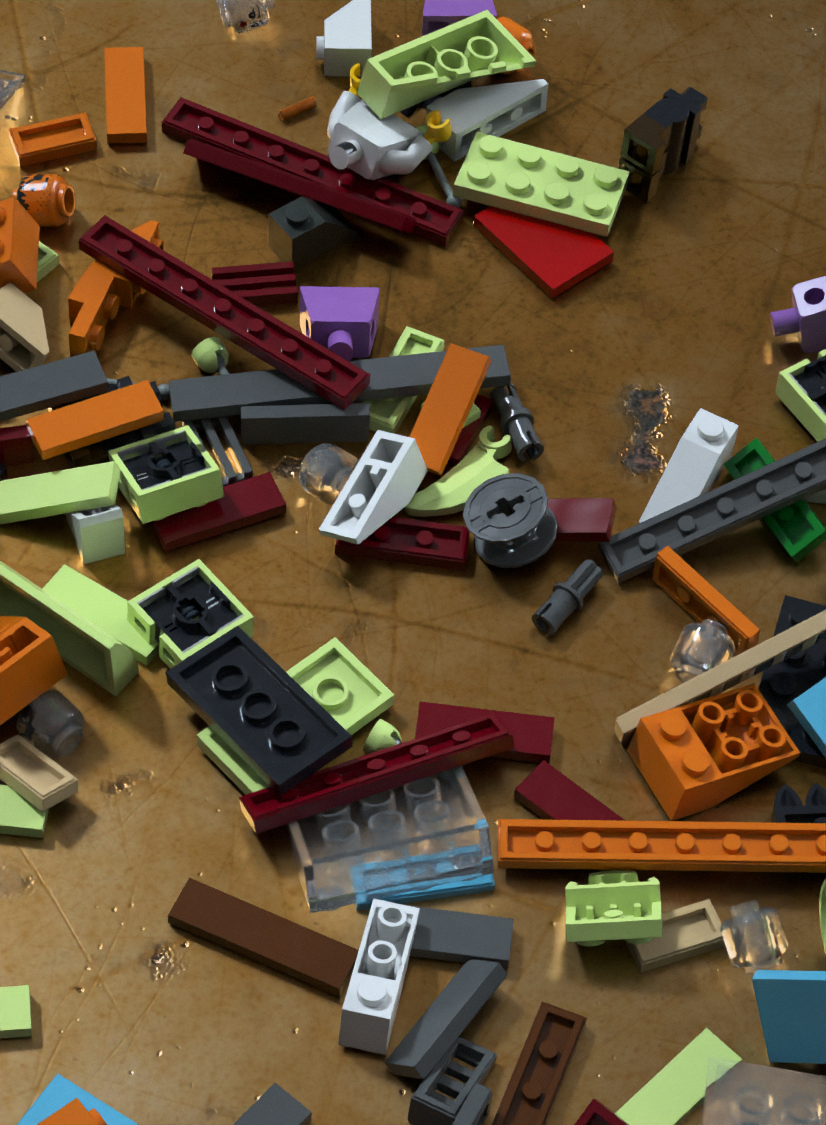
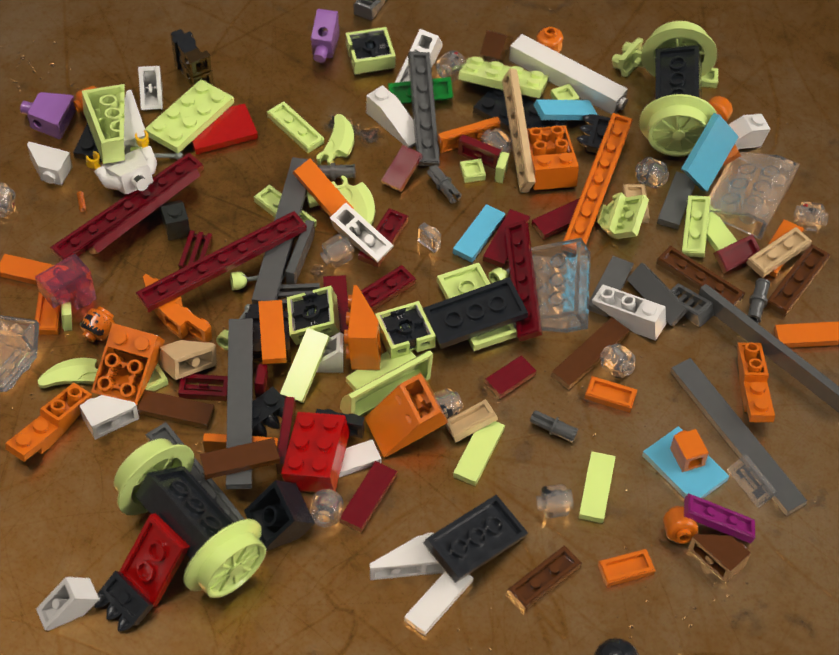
camera: 70 degrees left, 0 degrees up
medium lavender torso [300,286,379,361] -> none
dark grey piece [463,473,558,568] -> none
none -> clear pink brick [35,254,97,310]
none -> yellowish green tile [61,302,72,331]
none -> white slope [138,66,163,110]
none -> yellowish green tile [267,101,324,153]
none -> yellowish green piece [317,114,354,165]
none -> orange slope [344,285,382,370]
none -> dark red tile [361,265,416,311]
none -> clear plate [418,222,441,253]
none -> medium azure tile [453,204,506,263]
none -> dark red tile [458,134,502,169]
none -> yellowish green tile [460,159,486,183]
none -> dark red tile [485,355,537,399]
none -> yellowish green tile [495,152,509,183]
none -> dark grey axle [530,411,578,443]
none -> orange tile [584,376,637,413]
none -> clear head [600,343,636,378]
none -> dark grey tile [657,171,695,230]
none -> yellowish green tile [682,196,711,257]

